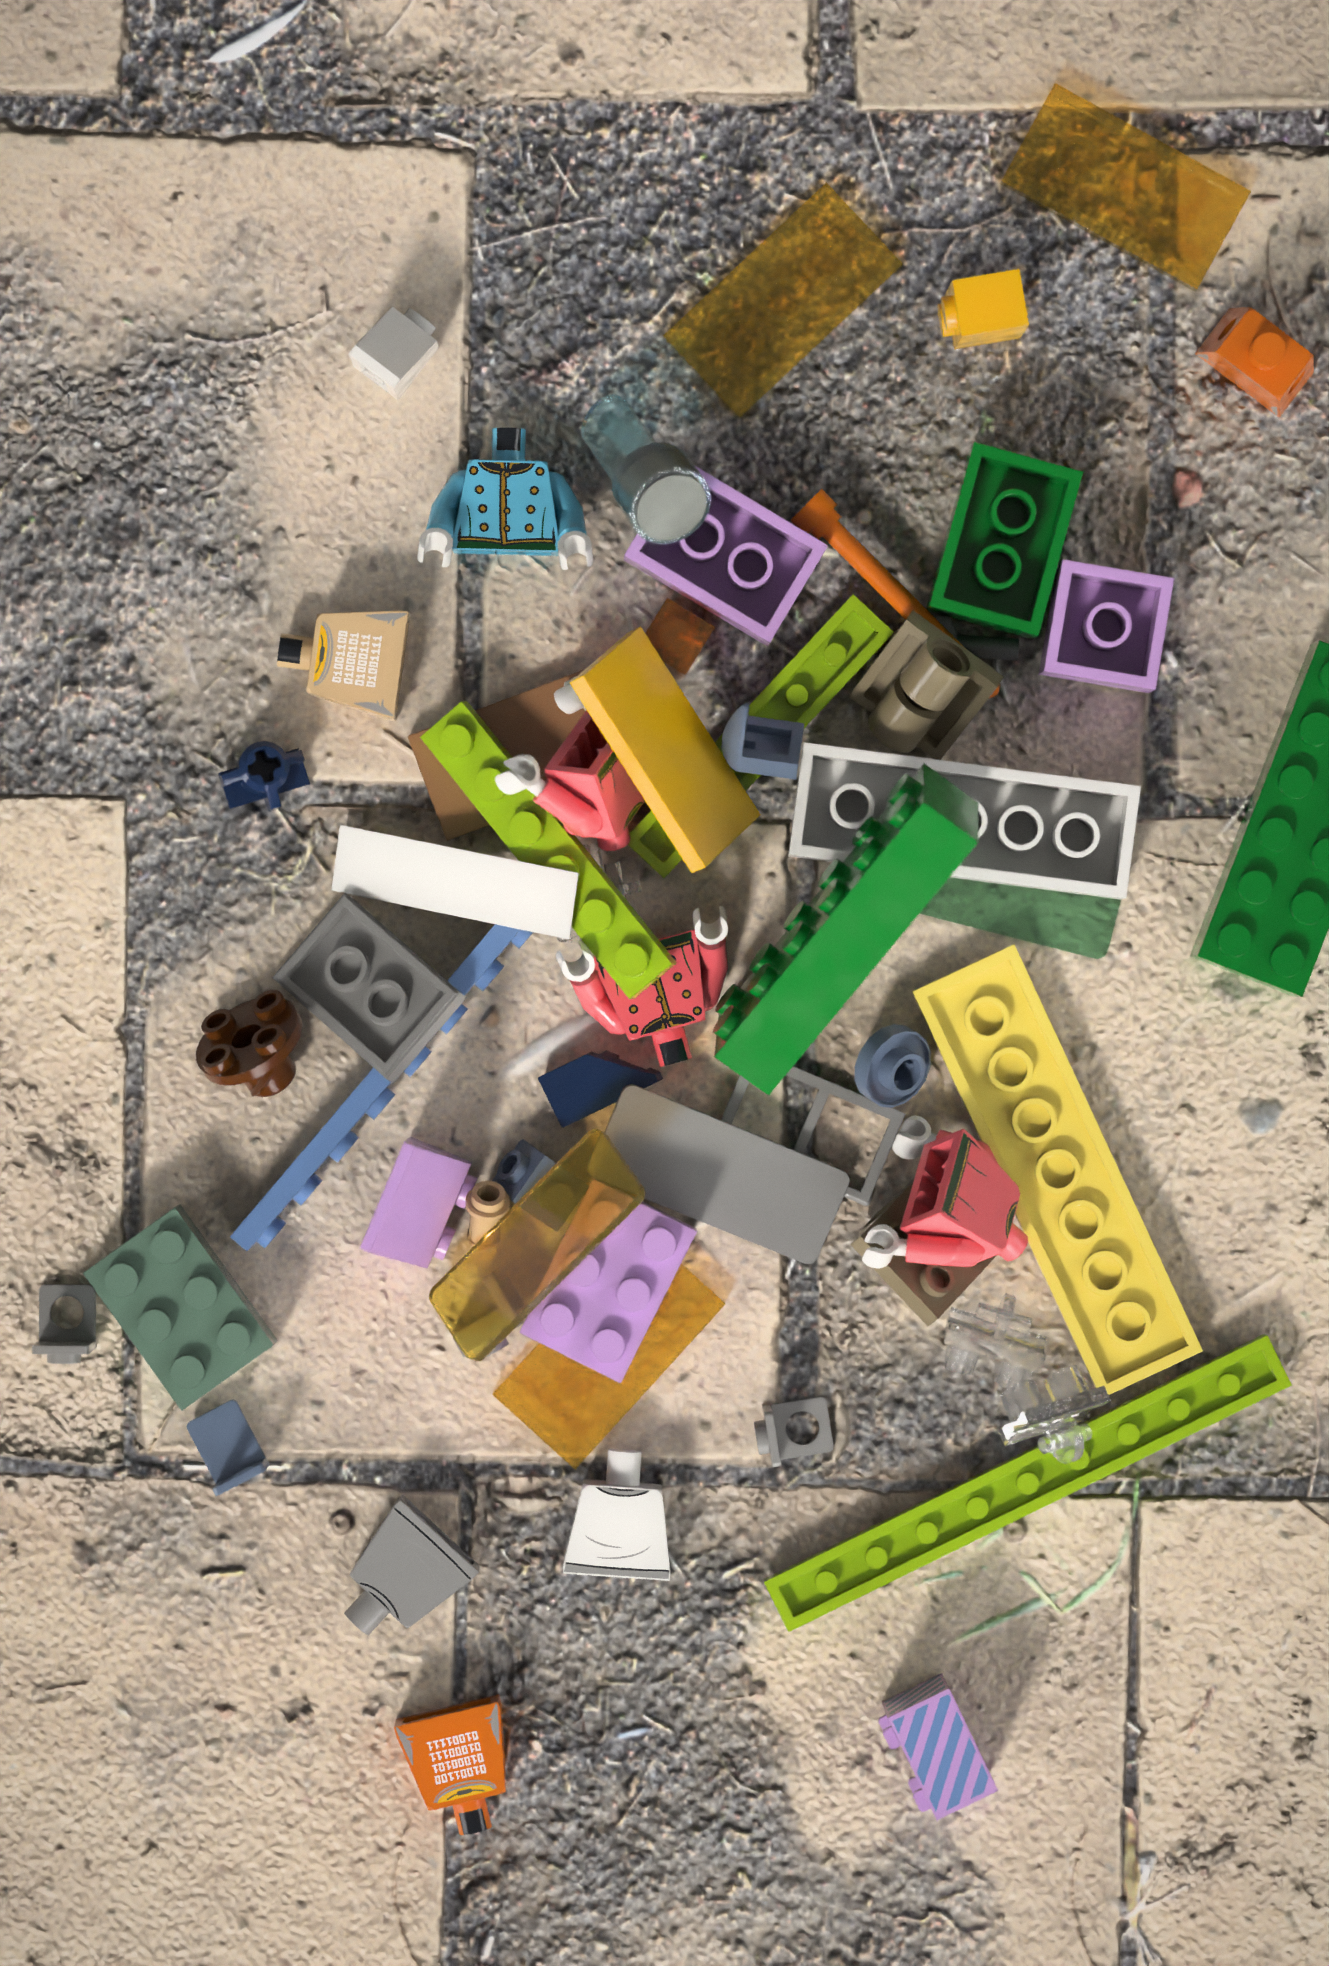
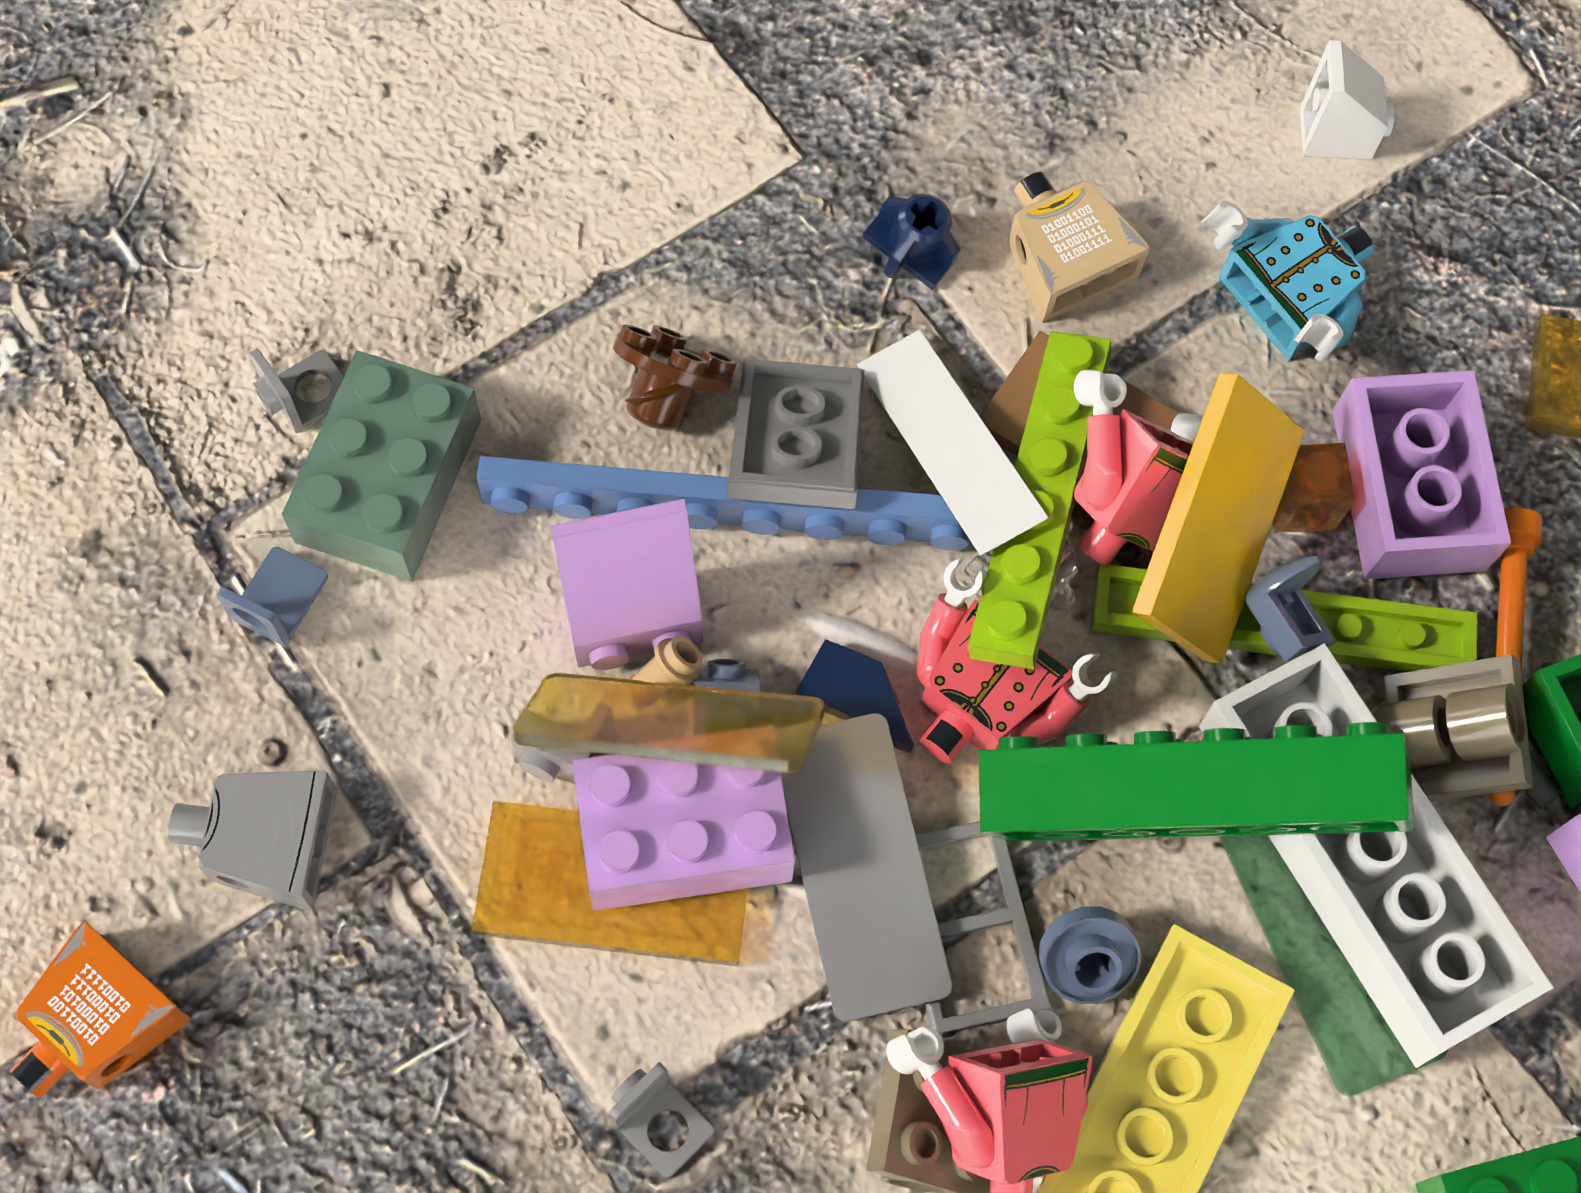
camera: 50 degrees right, 20 degrees down
white torso [563,1449,670,1581] -> none
clear light blue piece [581,394,711,544] -> none

